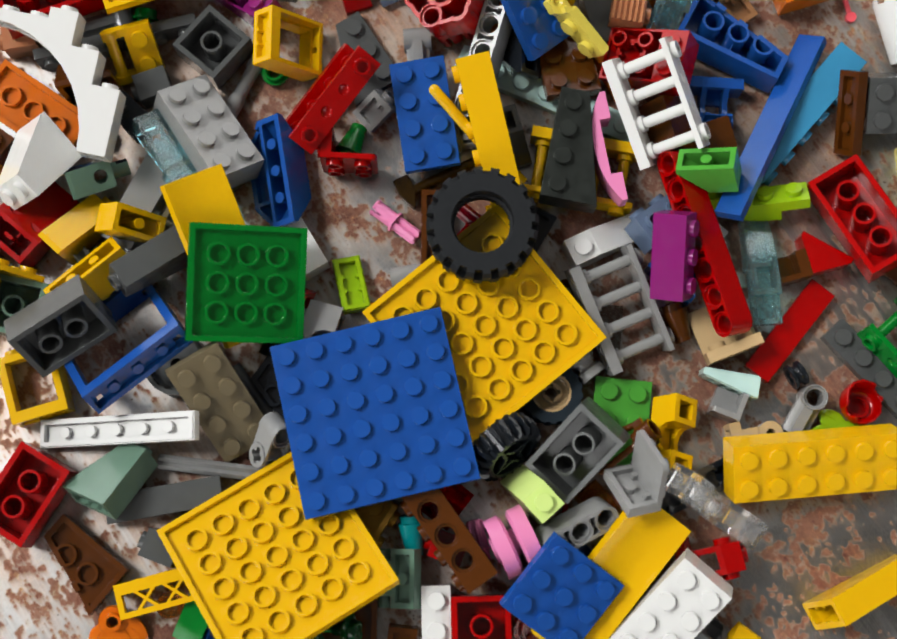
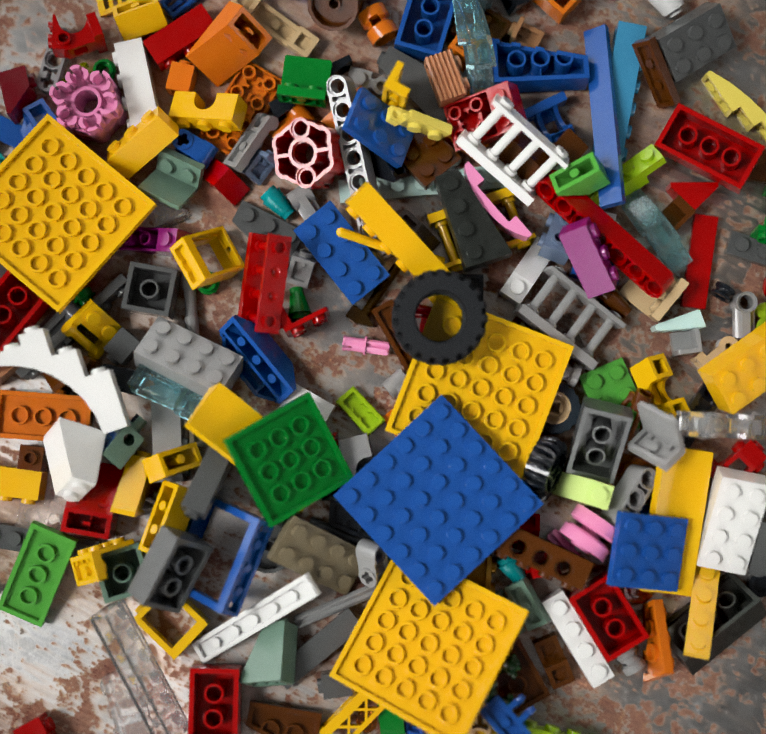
camera: 25 degrees left, 5 degrees up
none -> teal cone [260,185,295,220]

